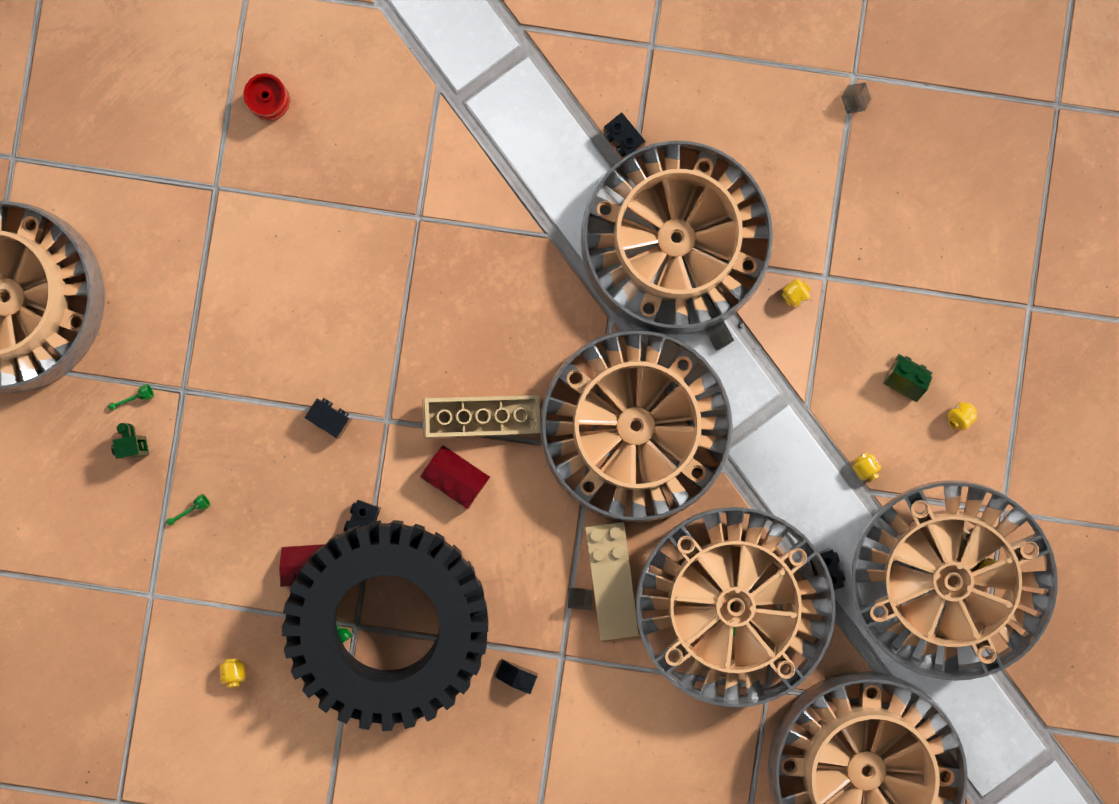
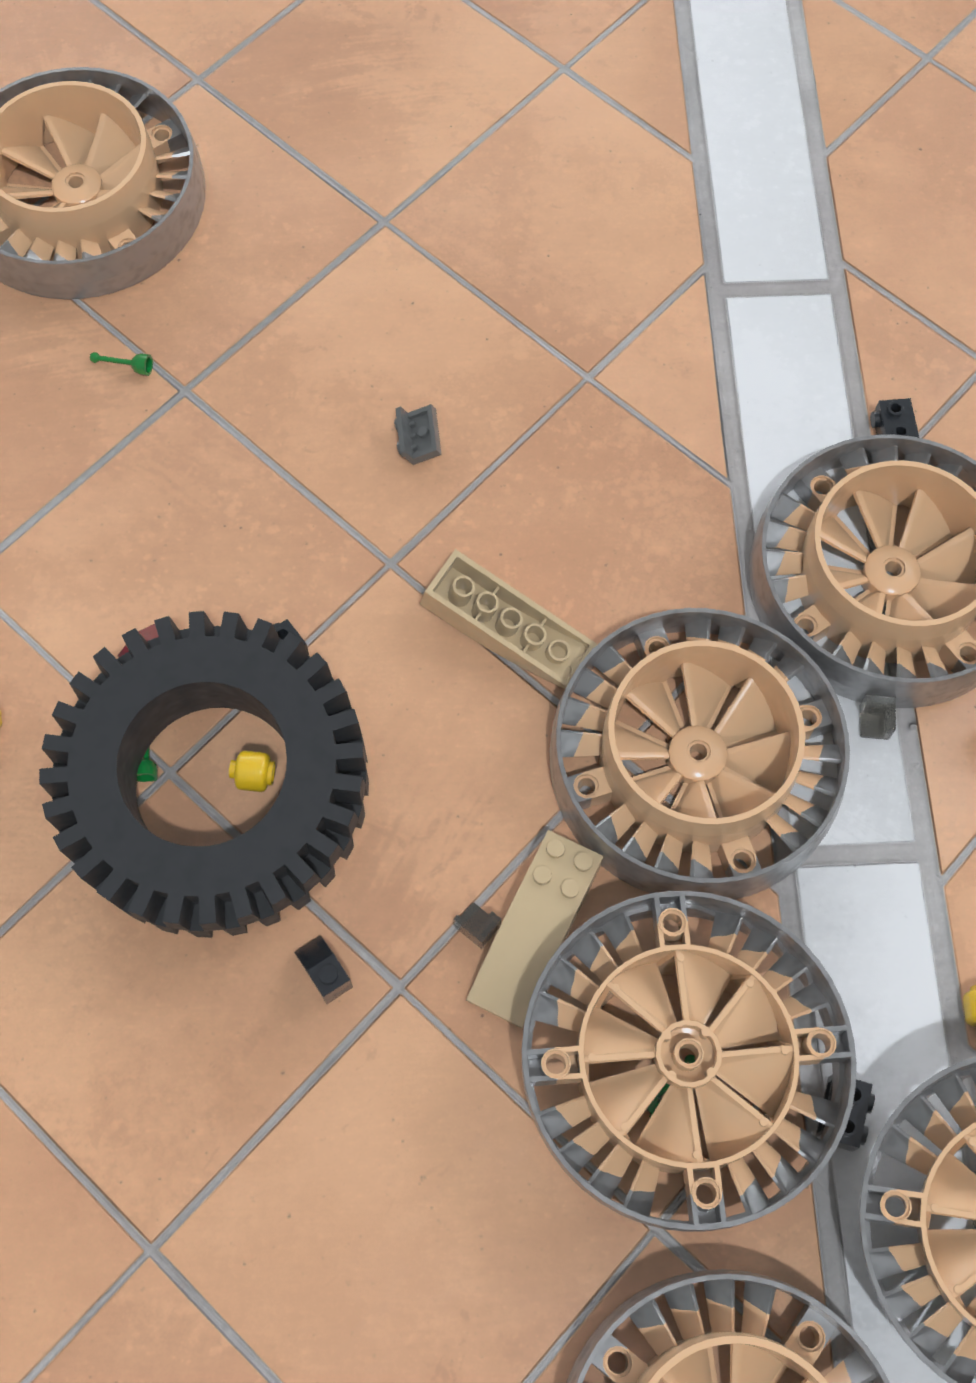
camera: 30 degrees right, 20 degrees down
dark green brick [111,423,149,459] -> none
green hinge [167,494,210,526] -> none
red wheel [243,73,290,121] -> none
black brick [304,397,352,439] -> none
dark red slope [420,445,490,509] -> none
none -> yellow head [229,751,276,792]
none -> dark grey bracket [394,404,442,465]

